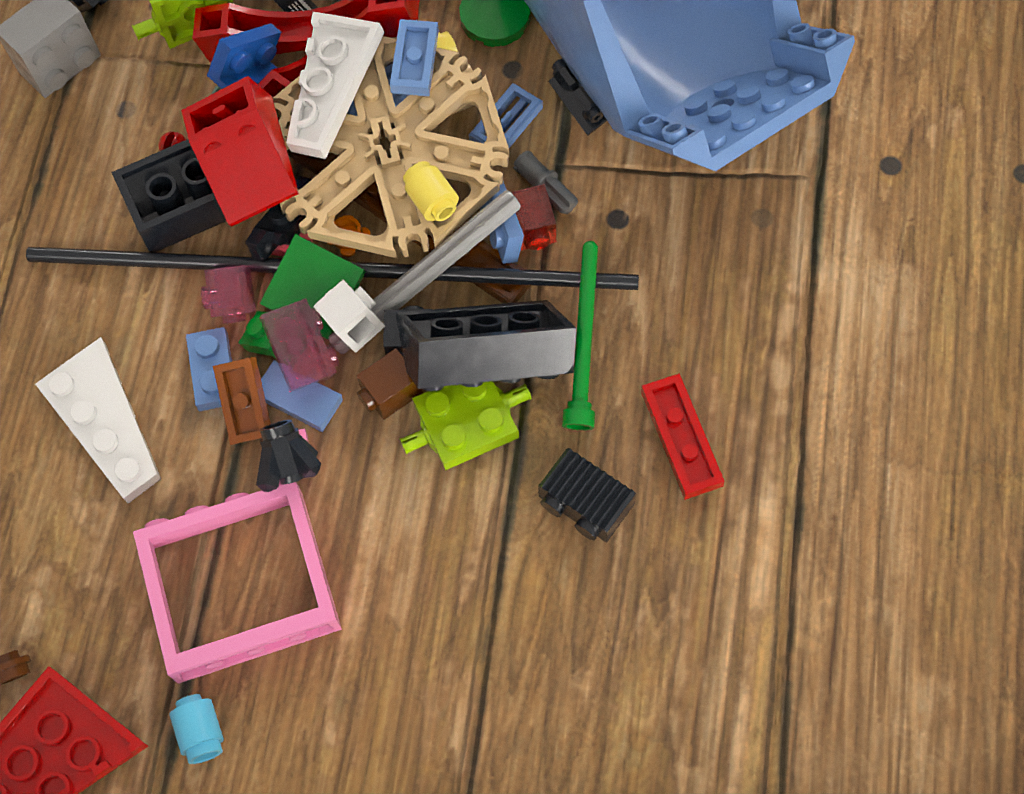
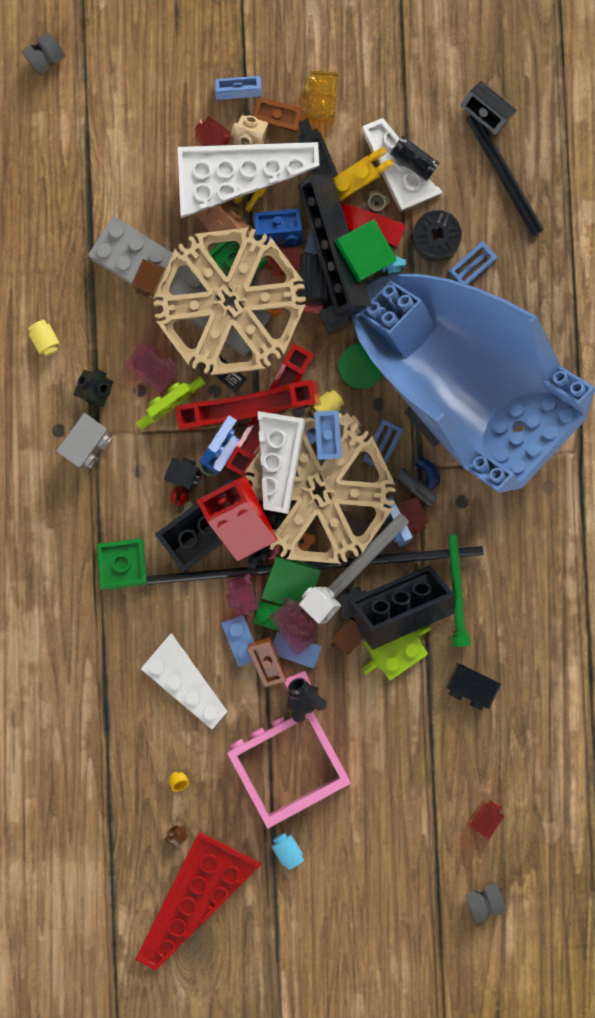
camera: 10 degrees left, 20 degrees up
light yellow brick [403,161,459,221] -> none
red plate [641,373,725,500] -> none
none -> green tile [96,538,148,591]
none -> black brick [164,457,202,491]
none -> yellow hinge [169,771,189,792]
none -> clear blue arm [414,456,441,489]
none -> clear red brick [467,800,504,840]

